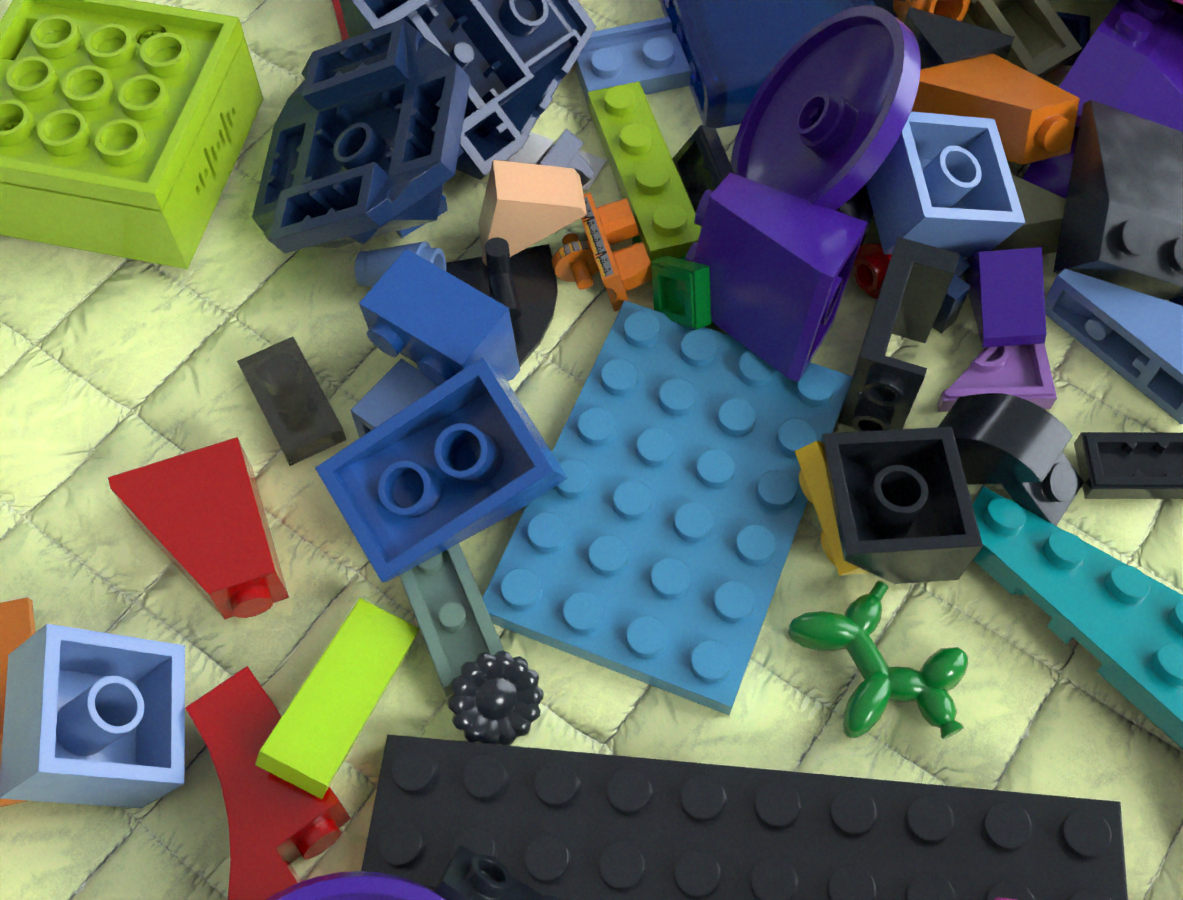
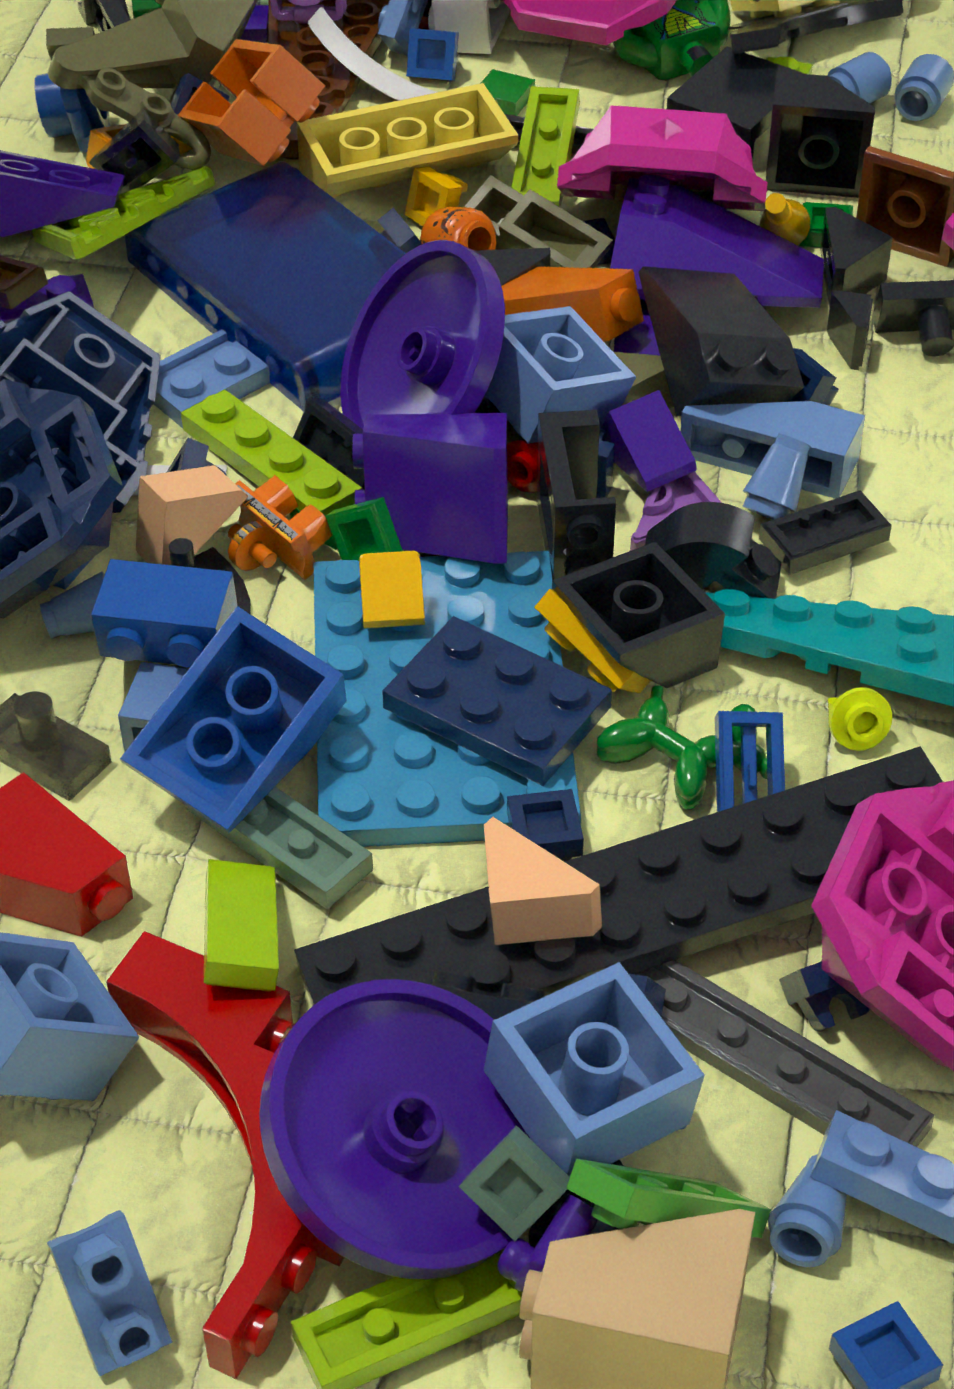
camera: 25 degrees left, 15 degrees down
black piece [447,650,544,746] -> none
none -> yellow slope [359,551,425,628]
none -> dark blue plate [382,616,612,786]
none -> light nougat slope [484,817,602,945]
none -> dark blue tile [507,789,584,862]
none -> blue tile [715,711,785,812]
none -> medium blue cone [742,433,811,520]
none -> neon yellow plate [828,687,892,751]

